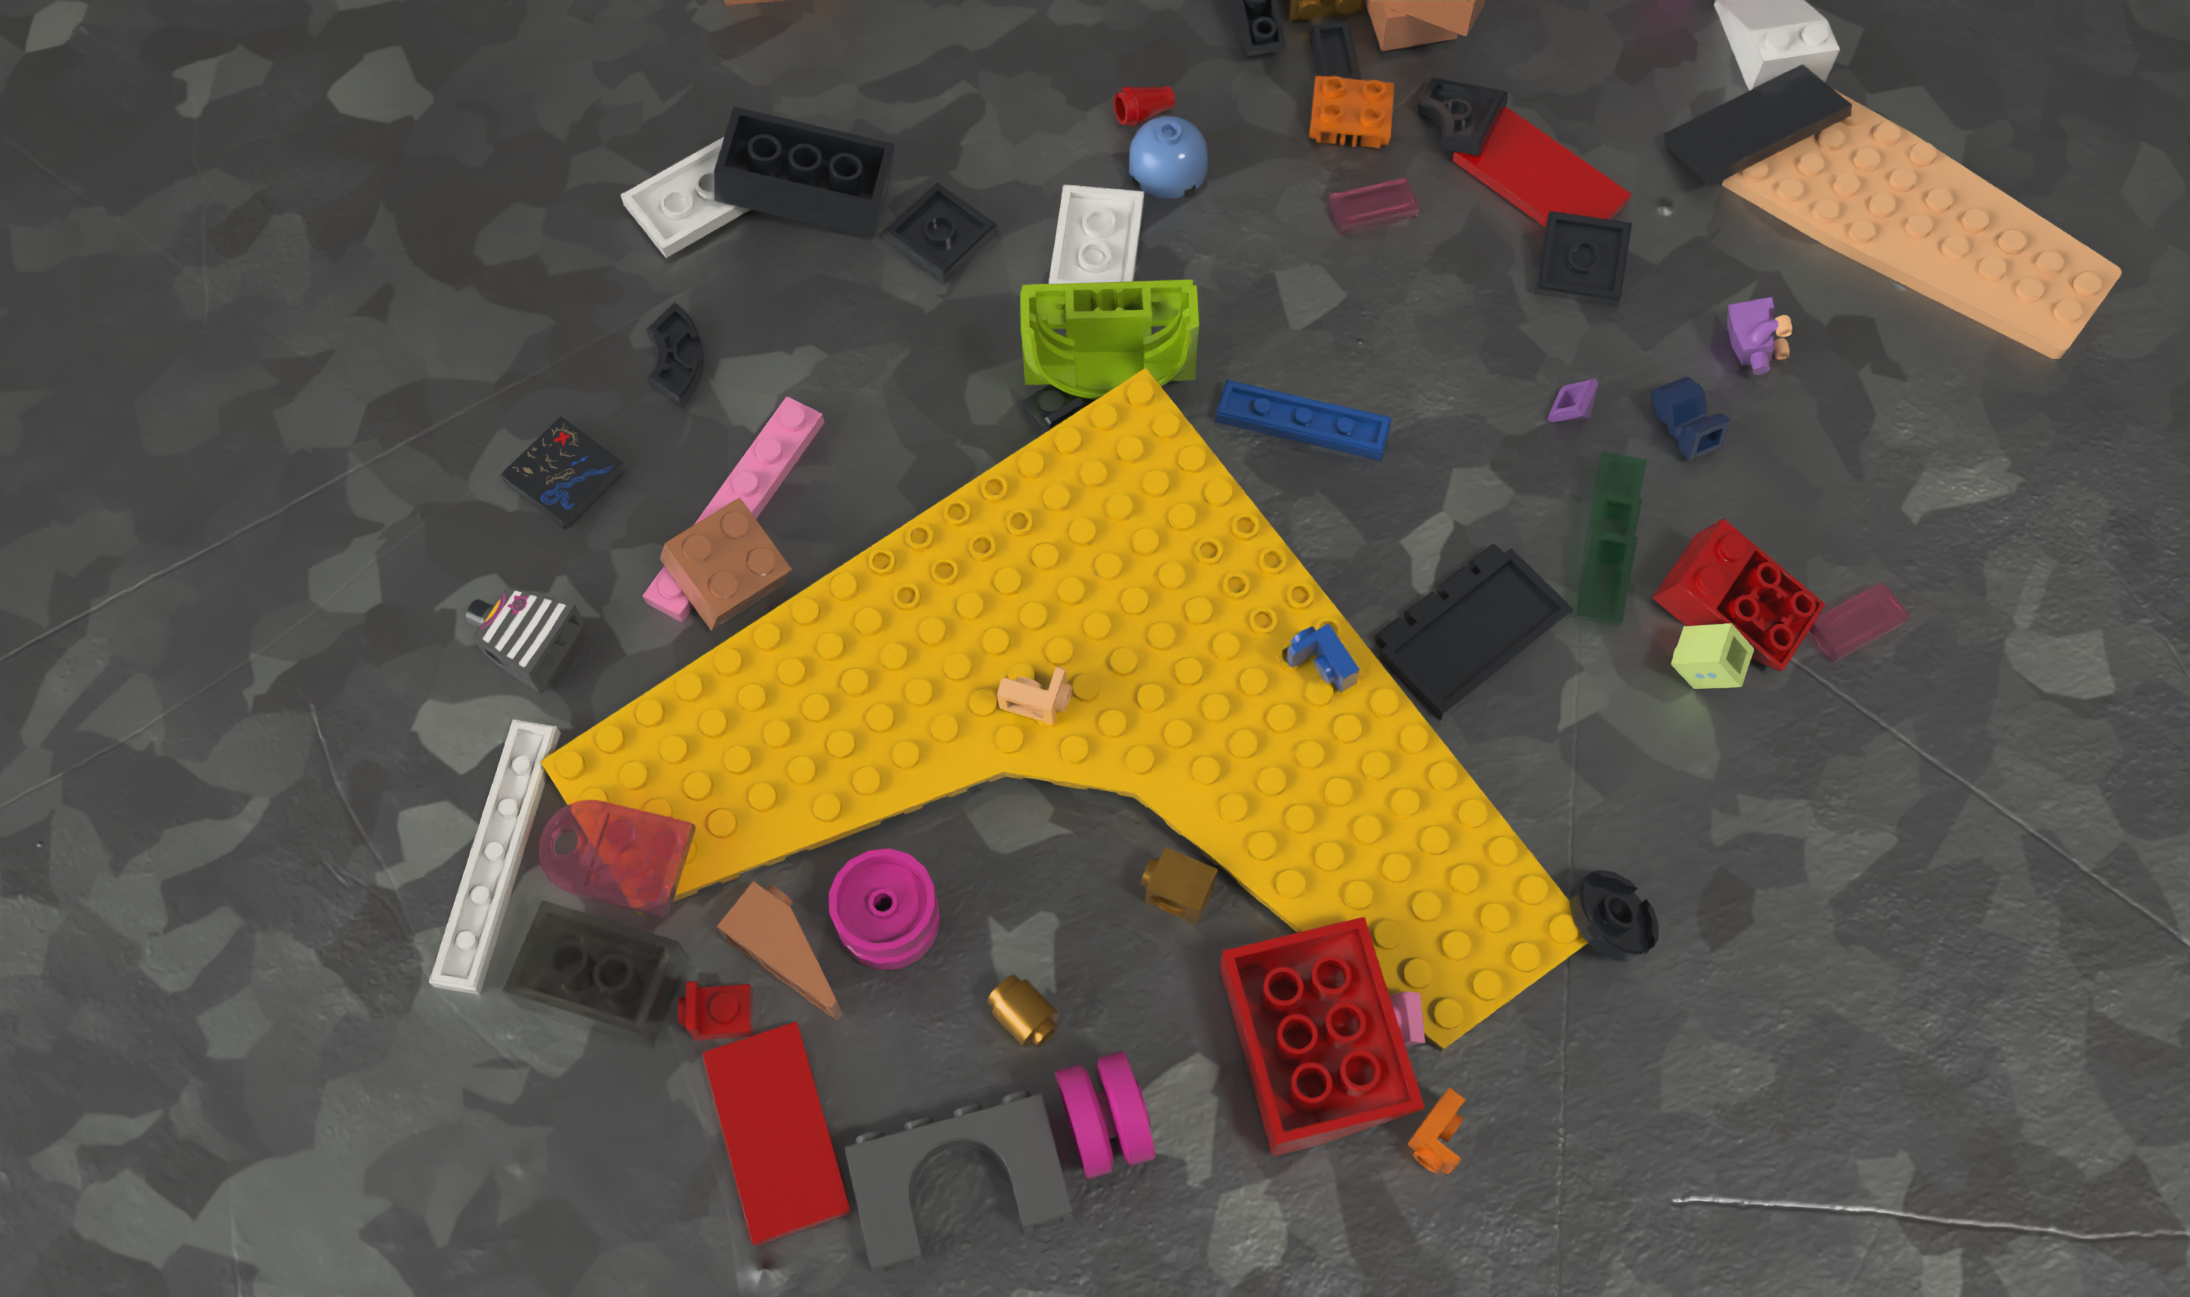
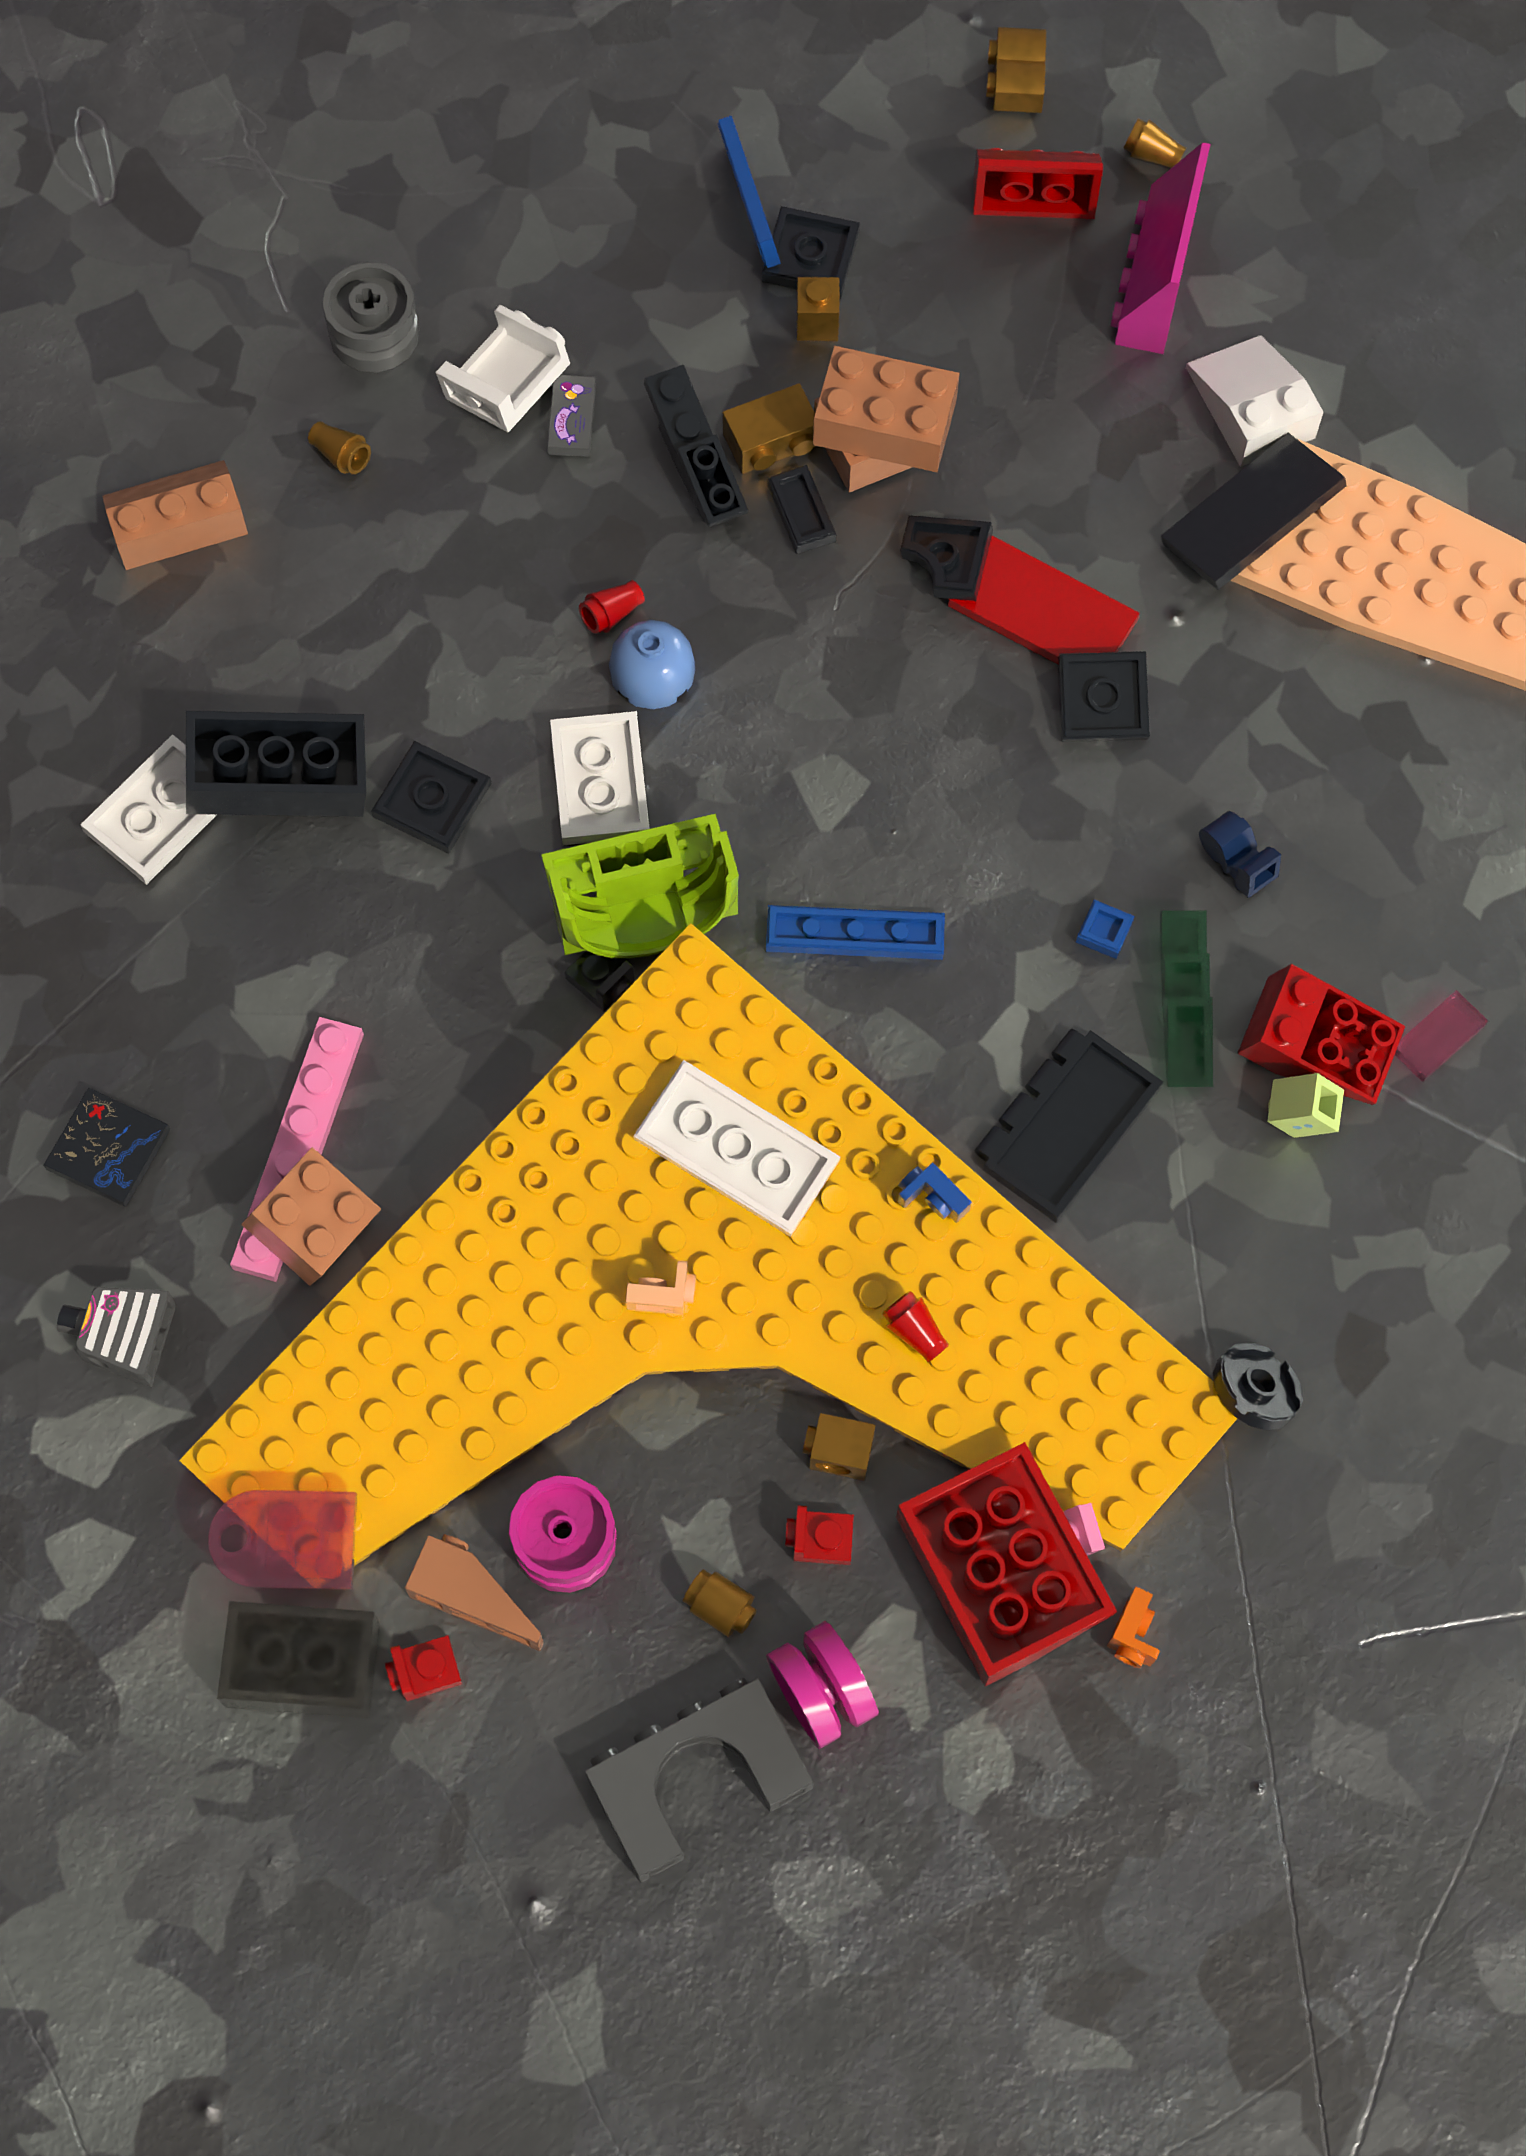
camera: 15 degrees left, 5 degrees up
white tile [429,720,561,995] -> none
black tile [646,302,704,409] -> none
red tile [702,1021,853,1247] -> none
orange hinge [1309,76,1394,149] -> none
clear pink tile [1328,177,1420,235] -> none
medium lavender slope [1548,379,1598,423] -> none
medium lavender piece [1727,297,1793,375] -> none
none -> white tile [633,1060,840,1237]
none -> red bracket [785,1505,854,1565]
none -> red cone [882,1290,949,1362]
none -> blue tile [1076,900,1135,959]

